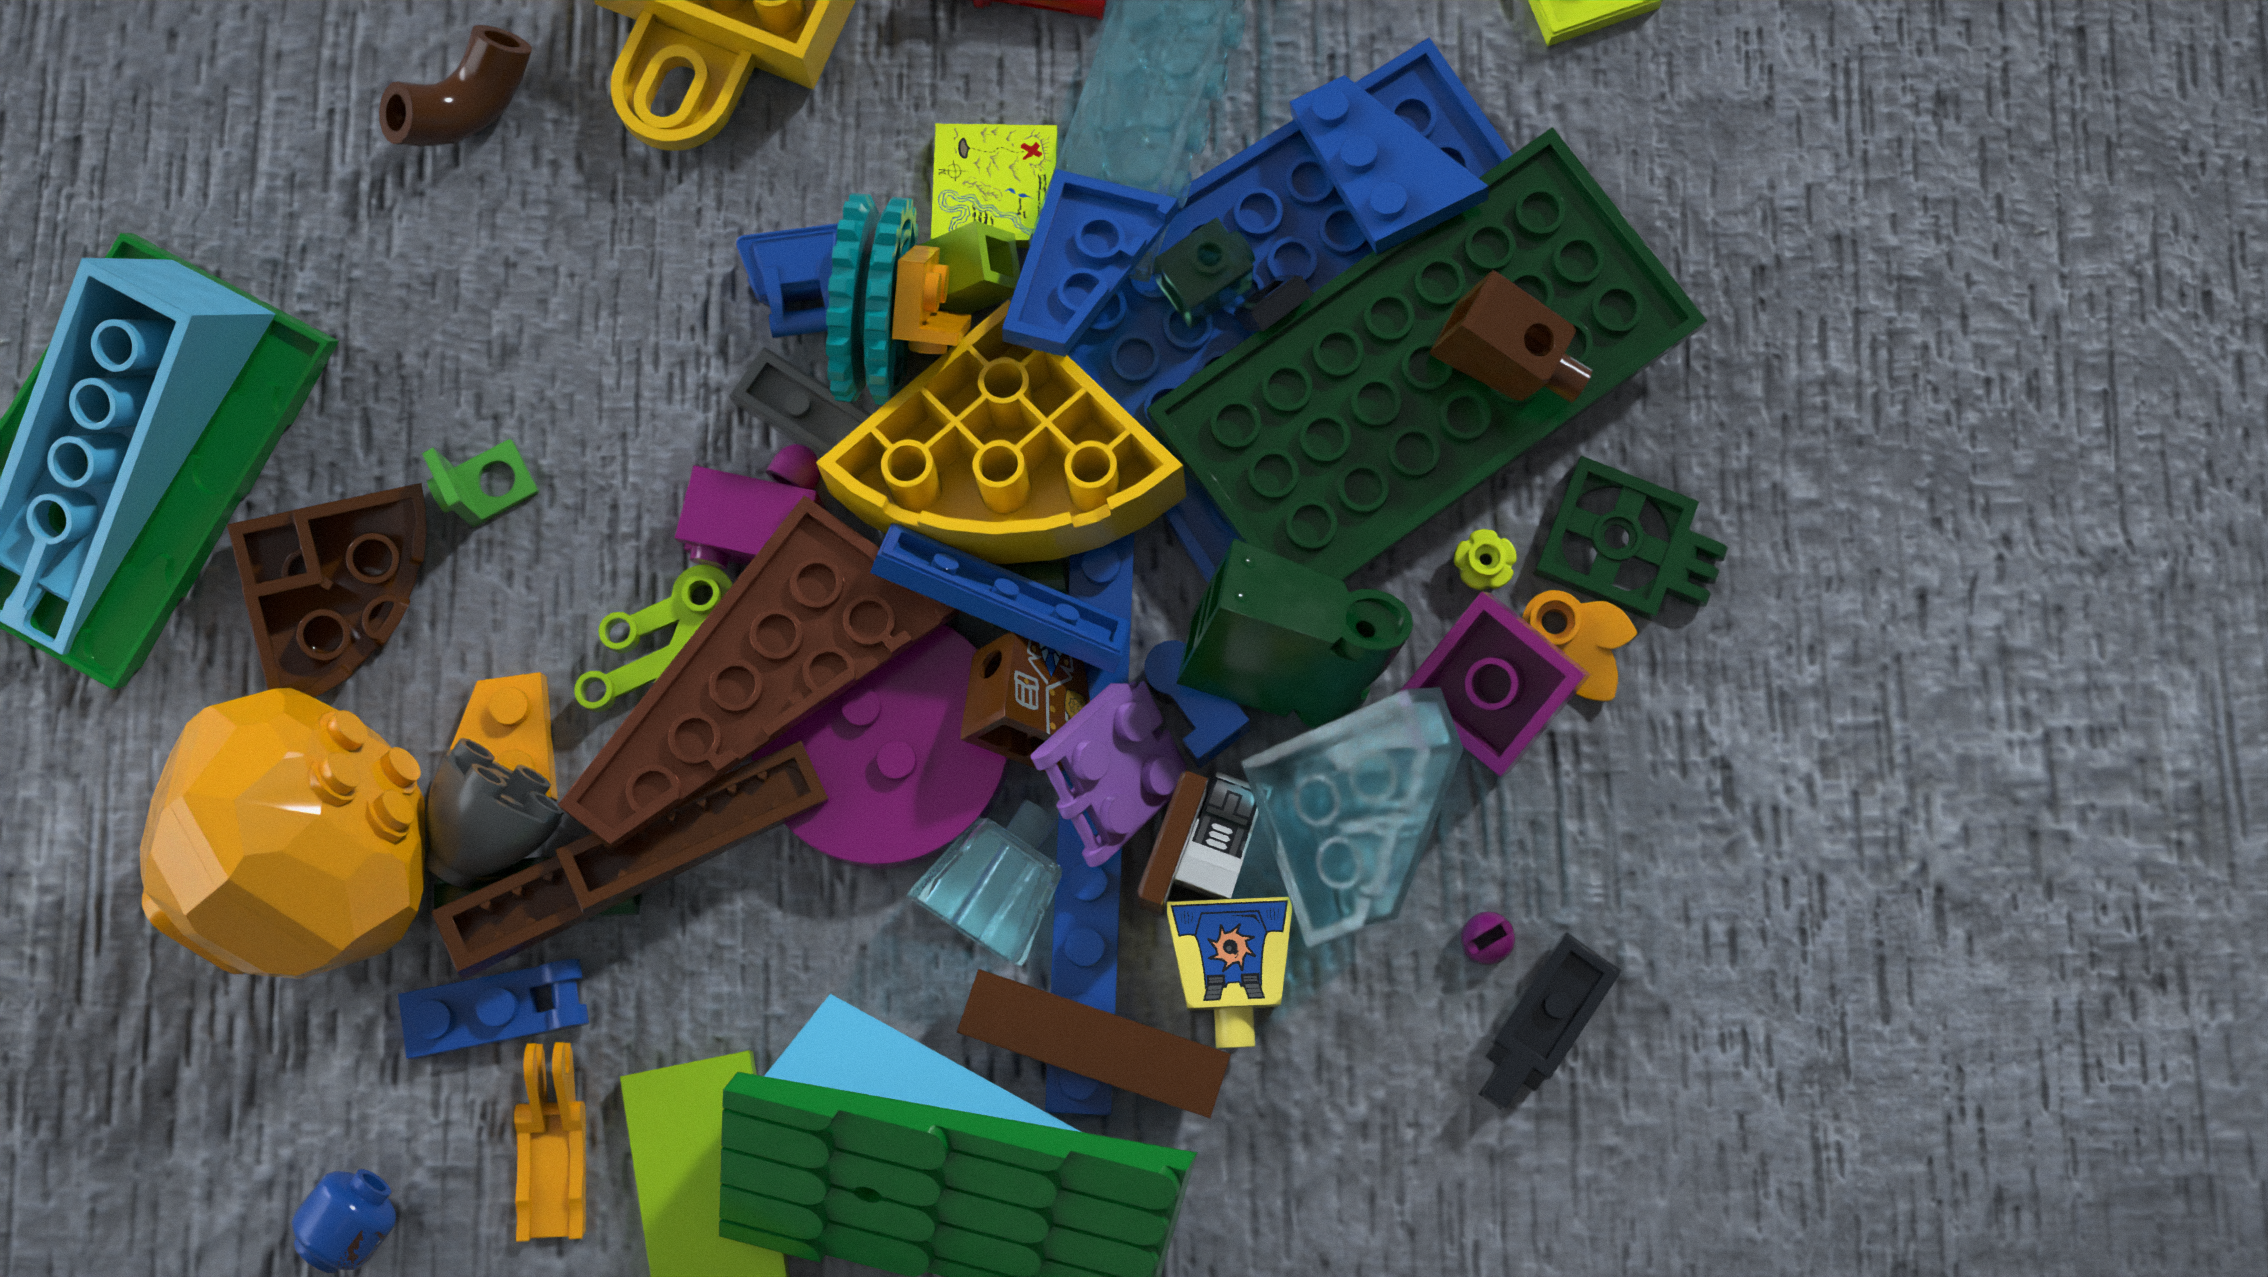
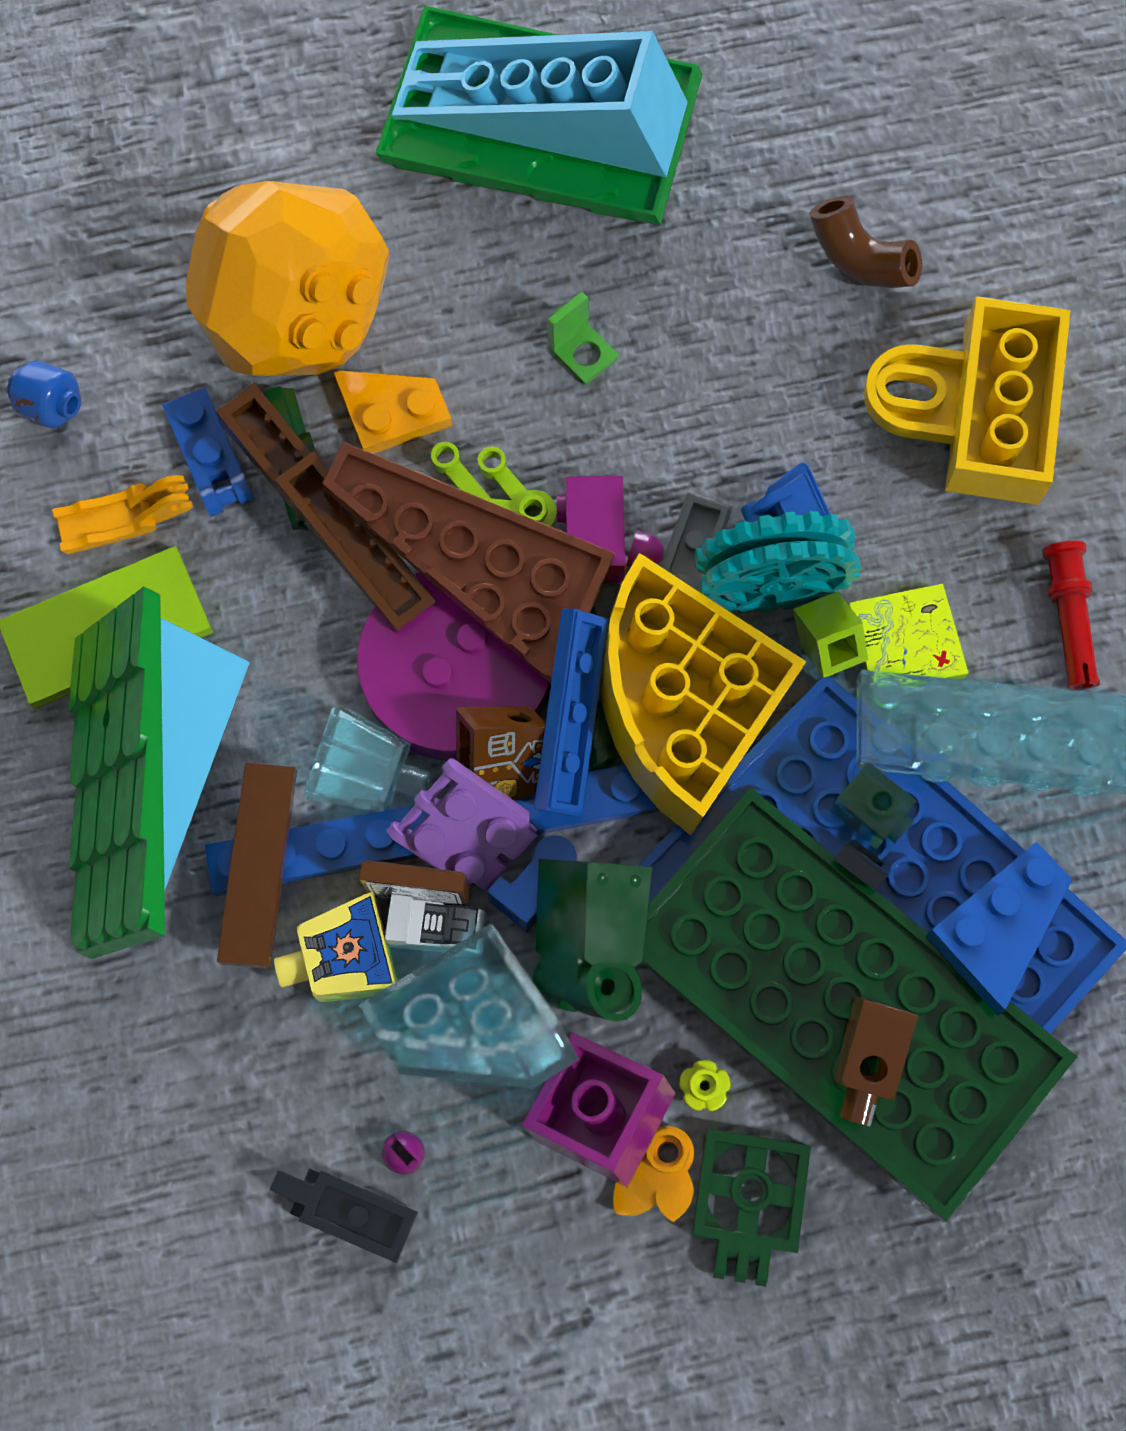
camera: 75 degrees right, 5 degrees down
reddish brown brick [227,483,427,698] -> none
dark grey piece [425,738,564,889] -> none
light orange bracket [892,245,972,354] -> none
blue wing [1002,169,1178,357] -> none

